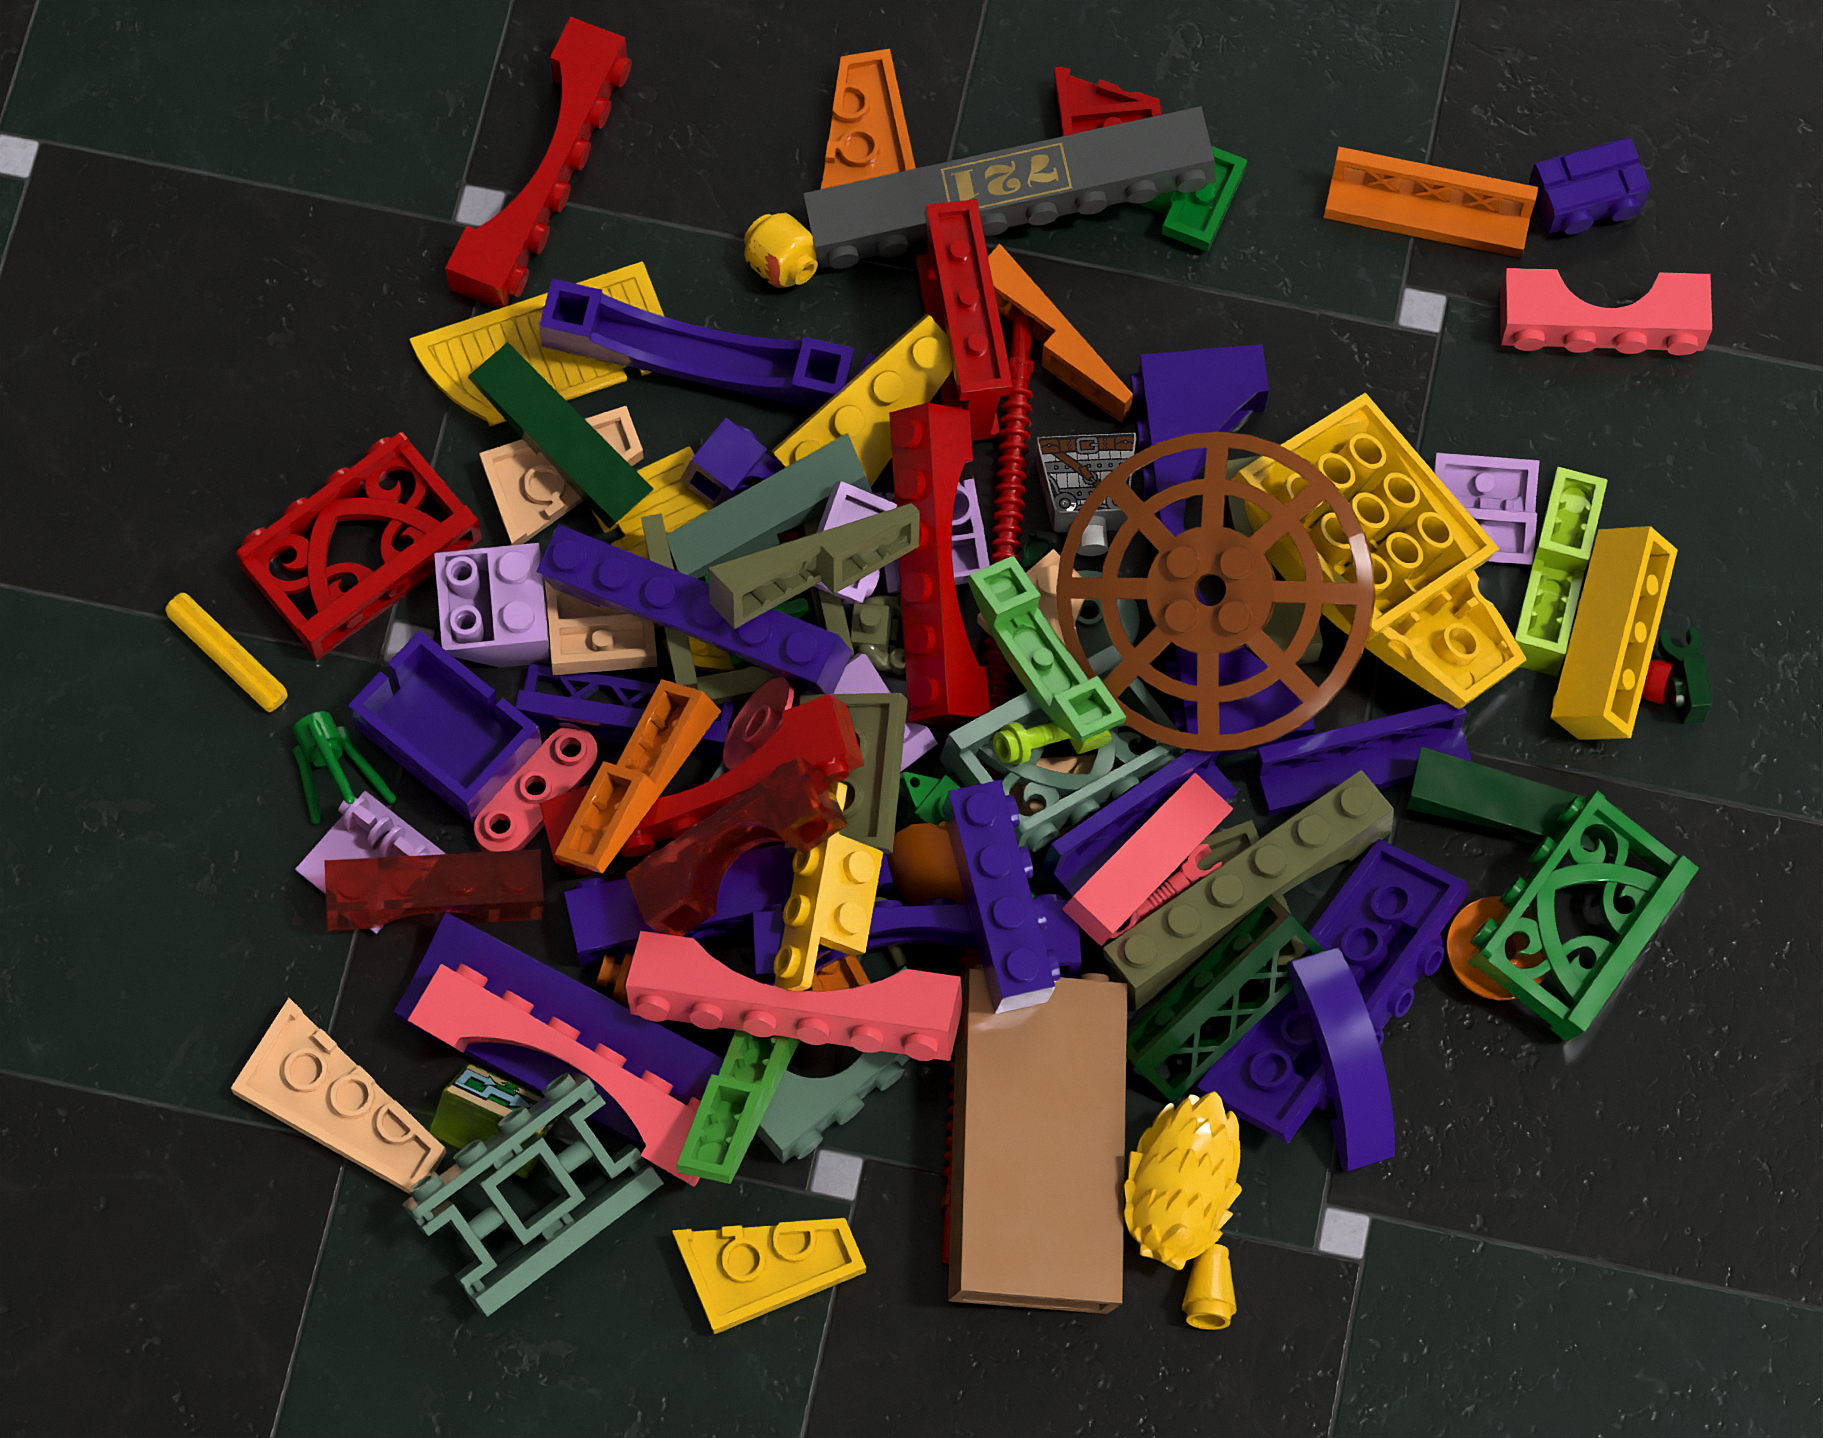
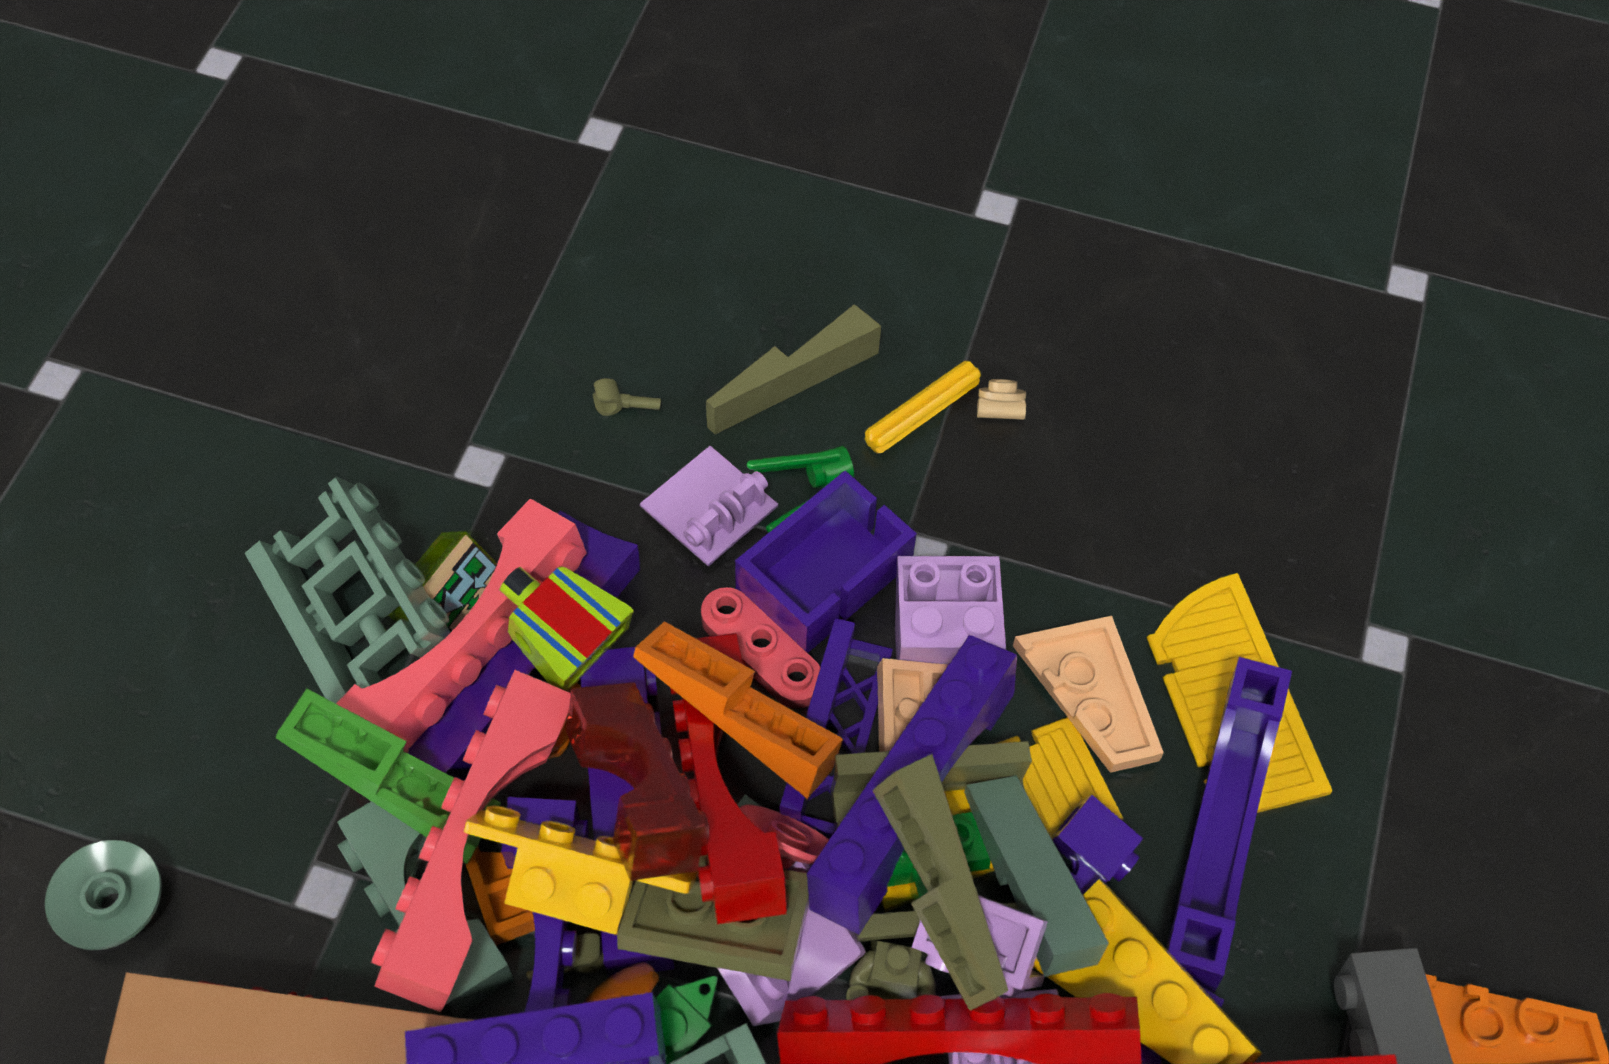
camera: 95 degrees right, 10 degrees down
light nougat wing [231,998,446,1195] -> none
red fence [236,432,482,661] -> none
clear red arch [324,849,544,931] -> none
red arch [445,17,632,309] -> none
dark green slope [468,342,654,529] -> none
yellow wing [672,1218,866,1335] -> none
yellow head [744,213,818,289] -> none
none -> sand green dish [45,840,162,950]
none -> torso [500,566,633,692]
none -> olive hand [593,378,661,416]
none -> olive slope [706,304,881,434]
none -> tan plate [977,379,1026,420]

